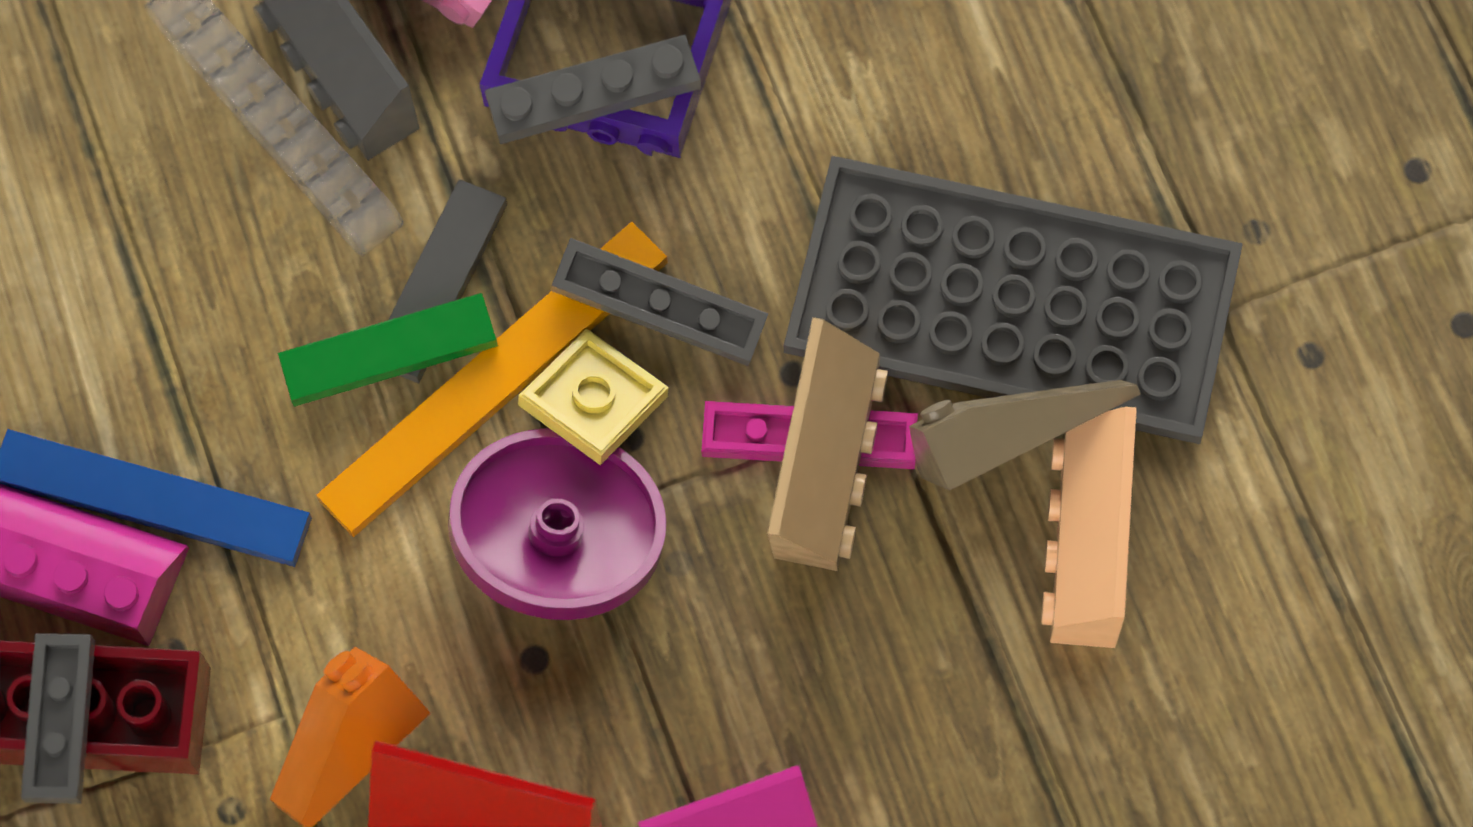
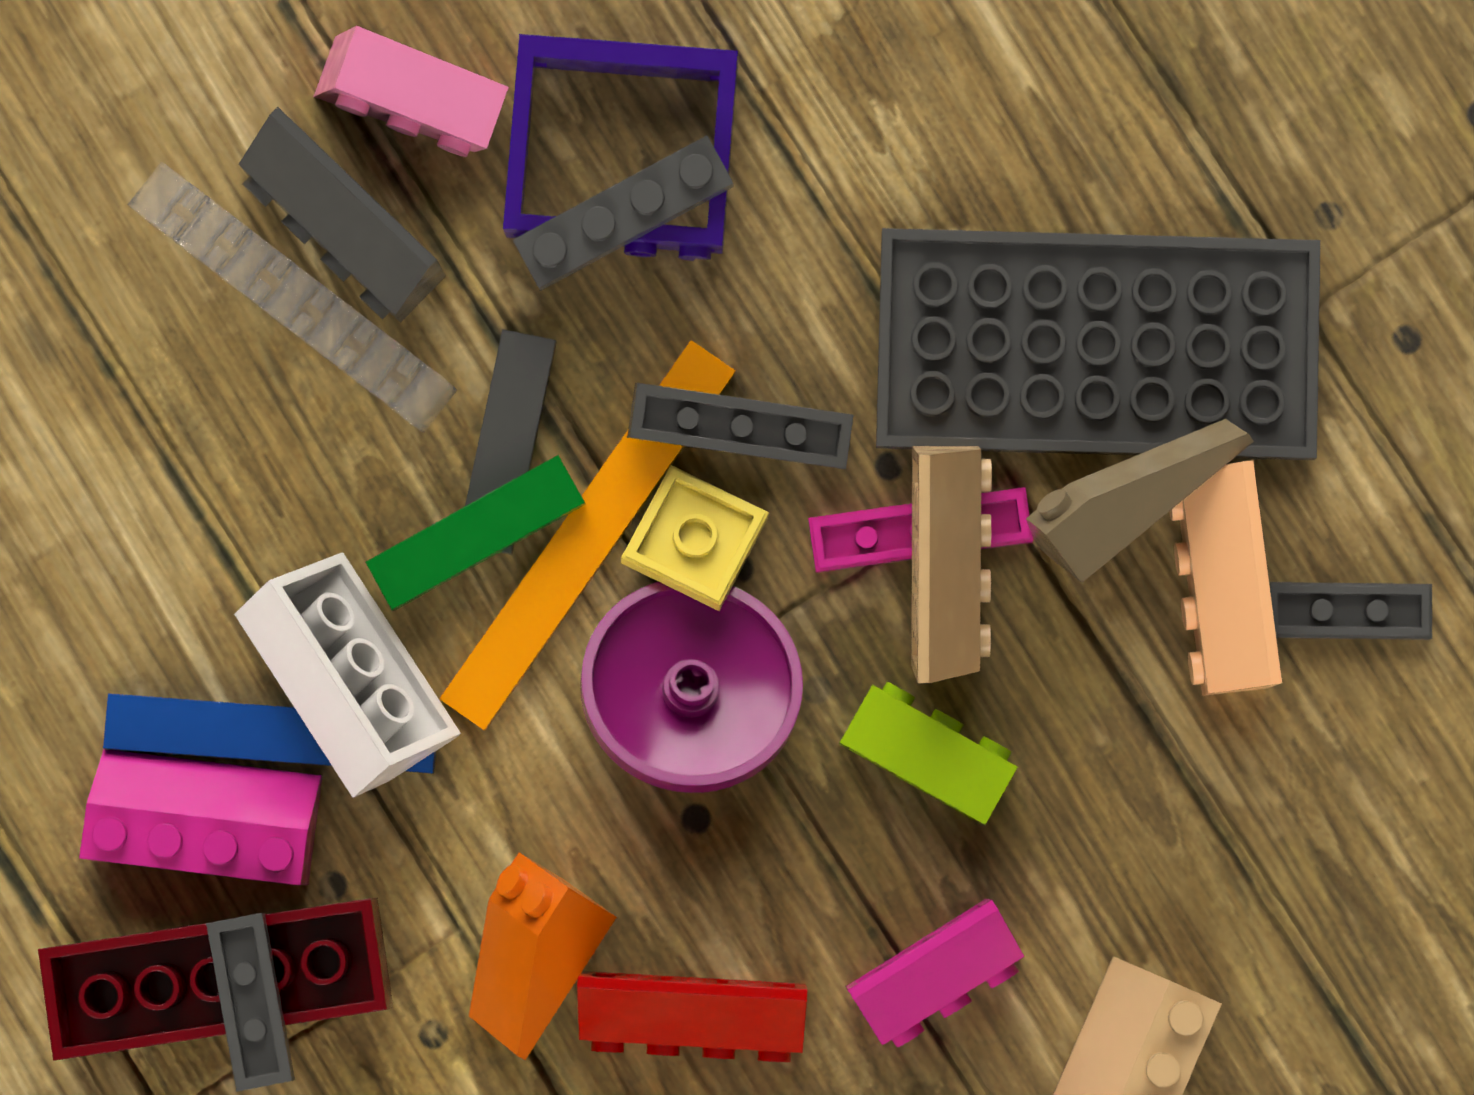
camera: 10 degrees left, 15 degrees up
none -> white slope [234,552,461,798]
none -> lime brick [839,682,1018,826]
none -> dark grey tile [1269,582,1432,640]

